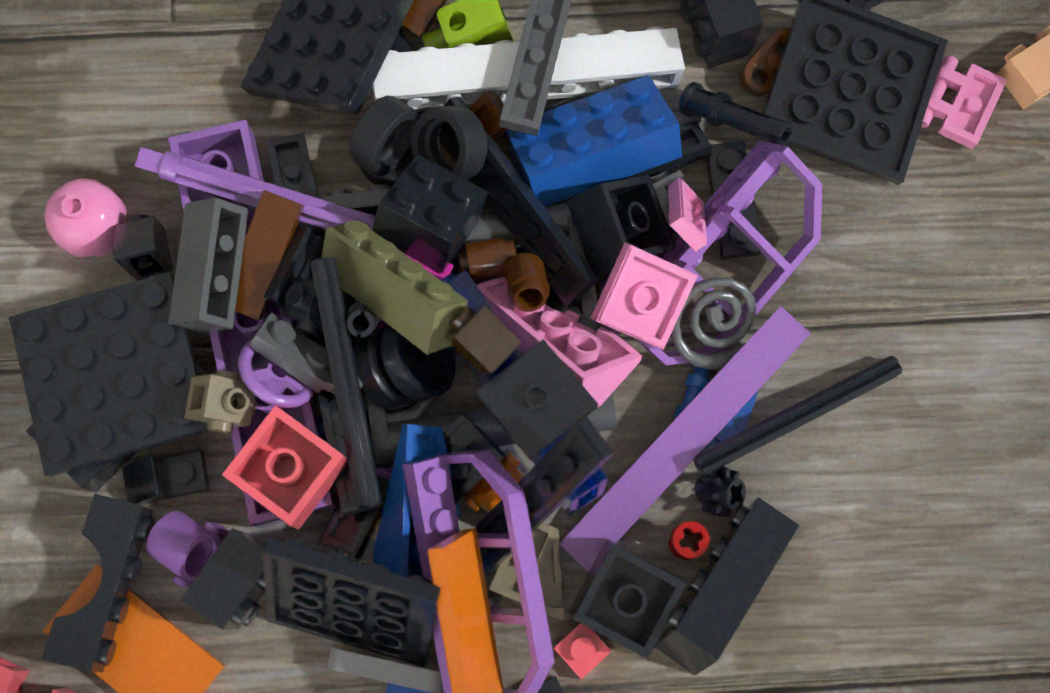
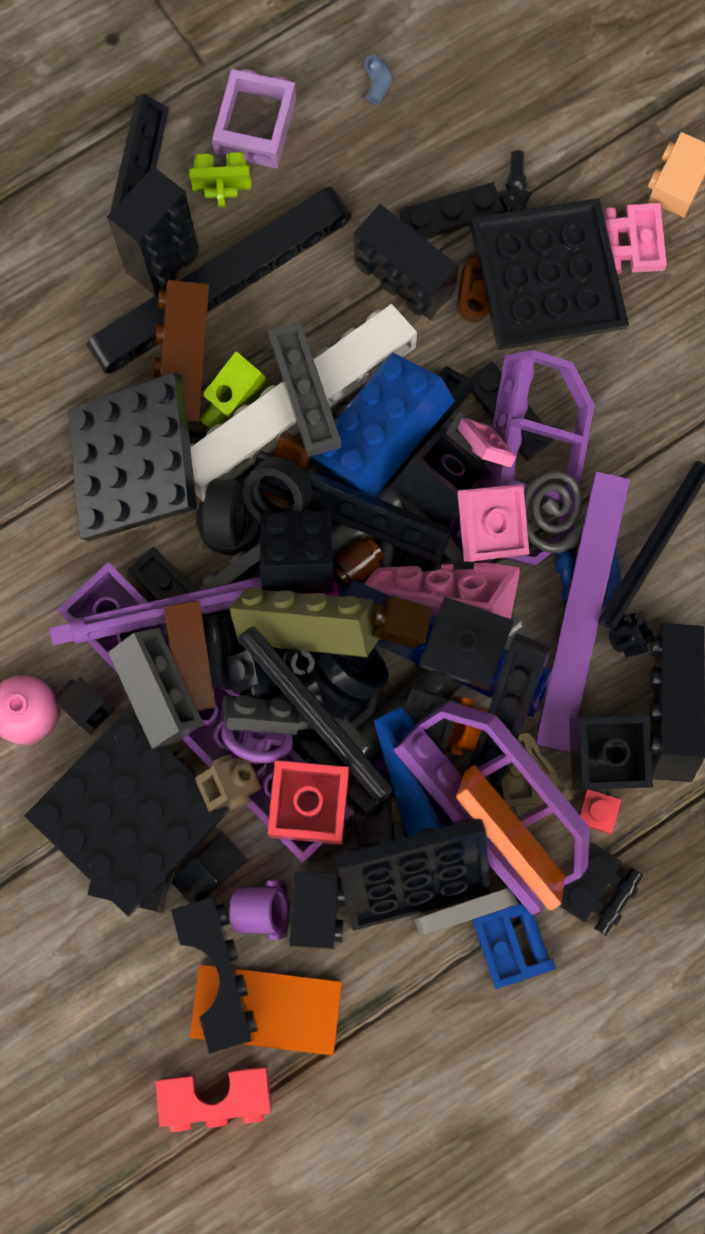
camera: 25 degrees left, 0 degrees up
reddish brown brick [504,253,549,312] -> none
red bush [668,521,710,560] -> none
black pin [679,82,793,146] -> none

